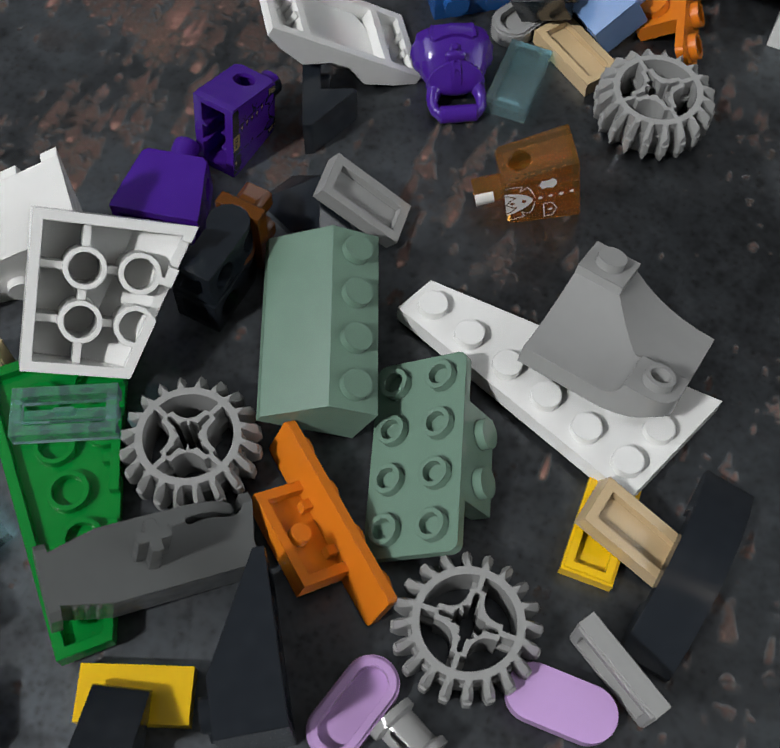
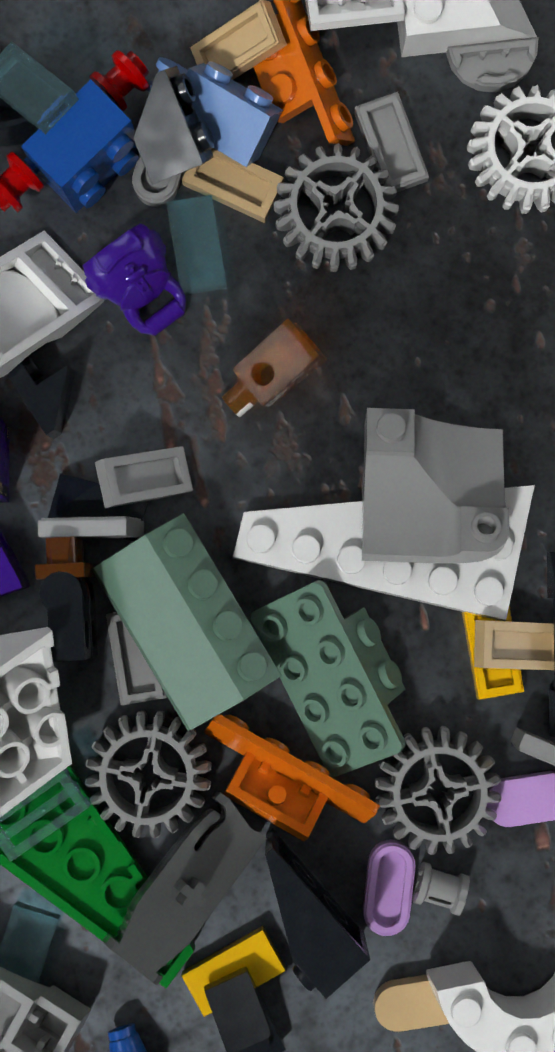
camera: 30 degrees left, 25 degrees up
none -> light grey tile [38,516,144,539]
none -> light grey tile [106,612,167,705]
none -> light grey tile [354,92,429,192]

